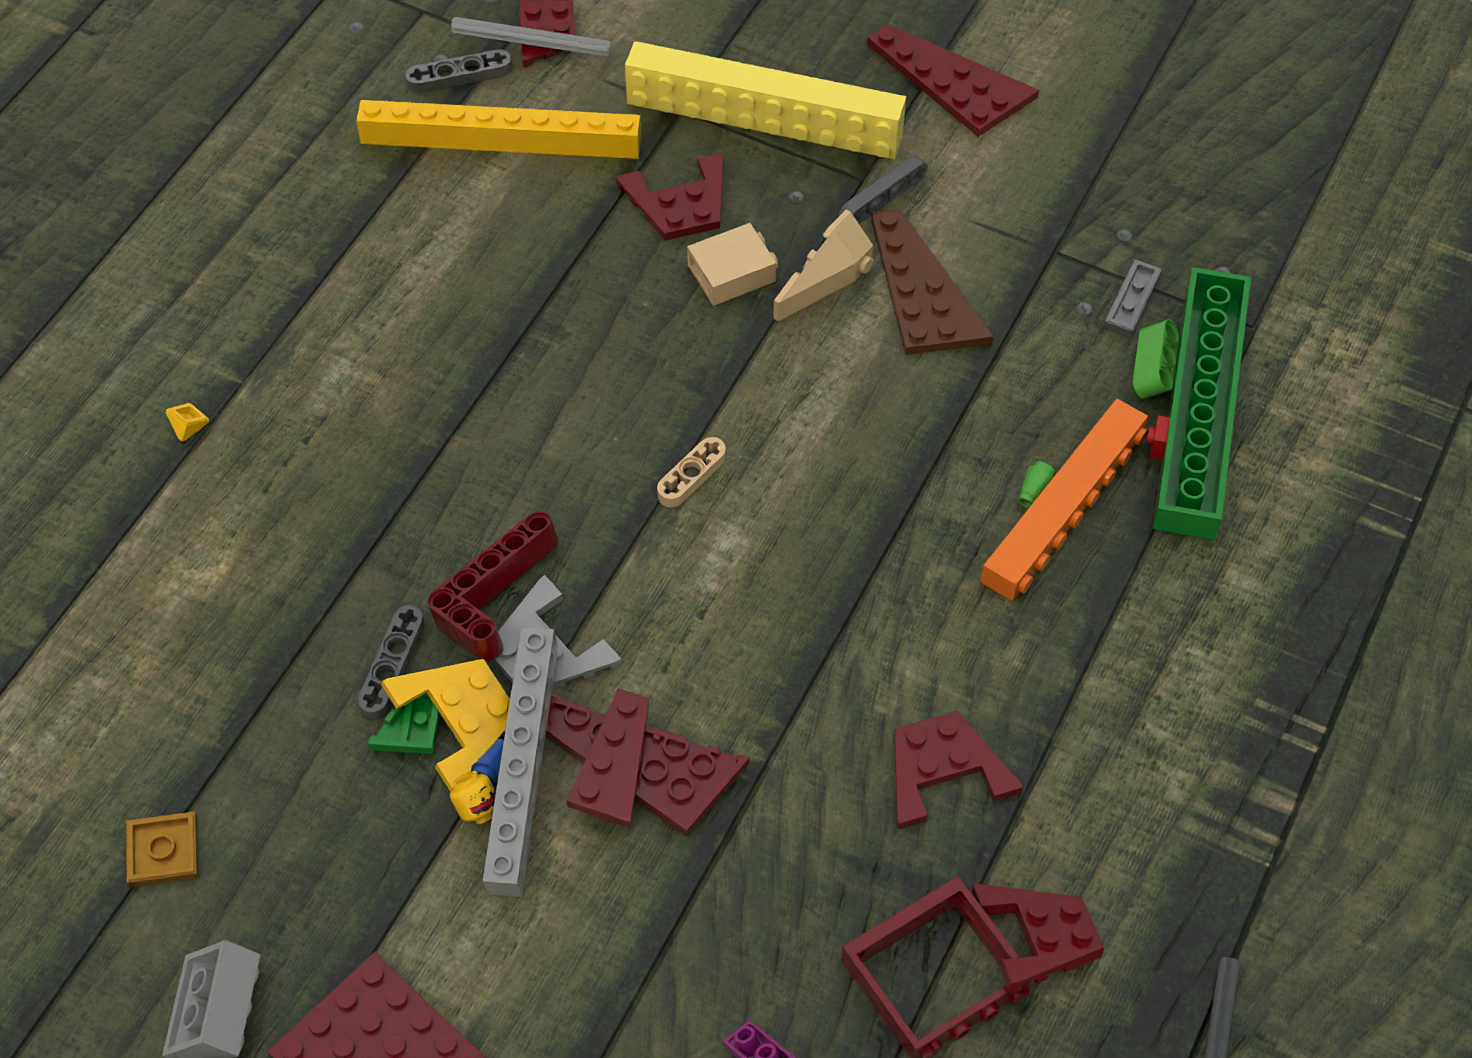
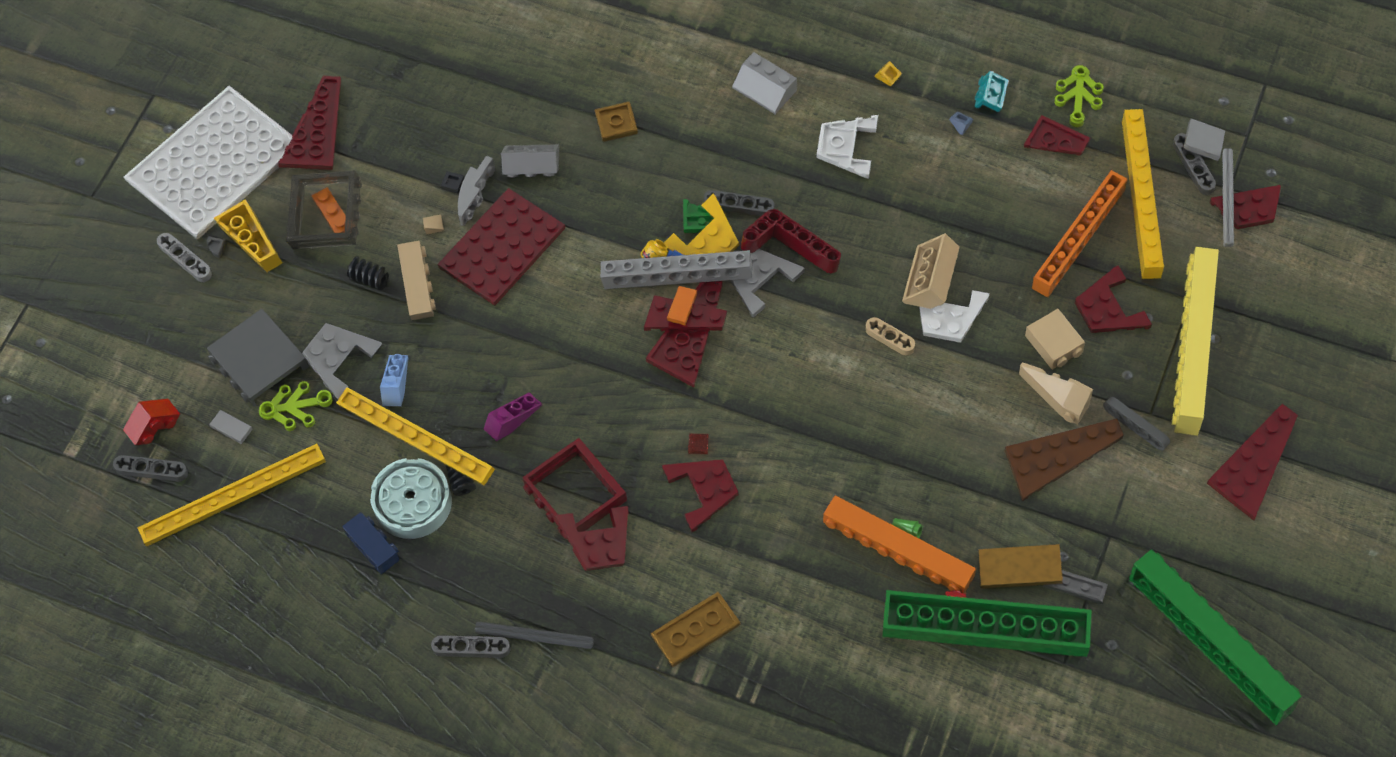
camera: 90 degrees right, 5 degrees up
bright green beam [1133,319,1179,399] -> none
none -> pearl gold tile [651,592,741,667]
none -> orange tile [667,286,697,325]
none -> clear red tile [688,433,709,454]
none -> light grey slope [732,52,797,114]
none -> white wing [817,115,878,178]
none -> tan slope [902,233,959,309]
none -> white wing [919,290,989,342]
none -> sand blue slope [949,112,973,135]
none -> teal bracket [975,71,1009,112]
none -> pearl gold tile [979,544,1063,589]
none -> dark red wing [1024,115,1090,156]
none -> orange brick [1032,170,1127,297]
none -> lime plant [1055,65,1104,128]
none -> green brick [1129,549,1302,726]
none -> light grey tile [1183,119,1225,161]

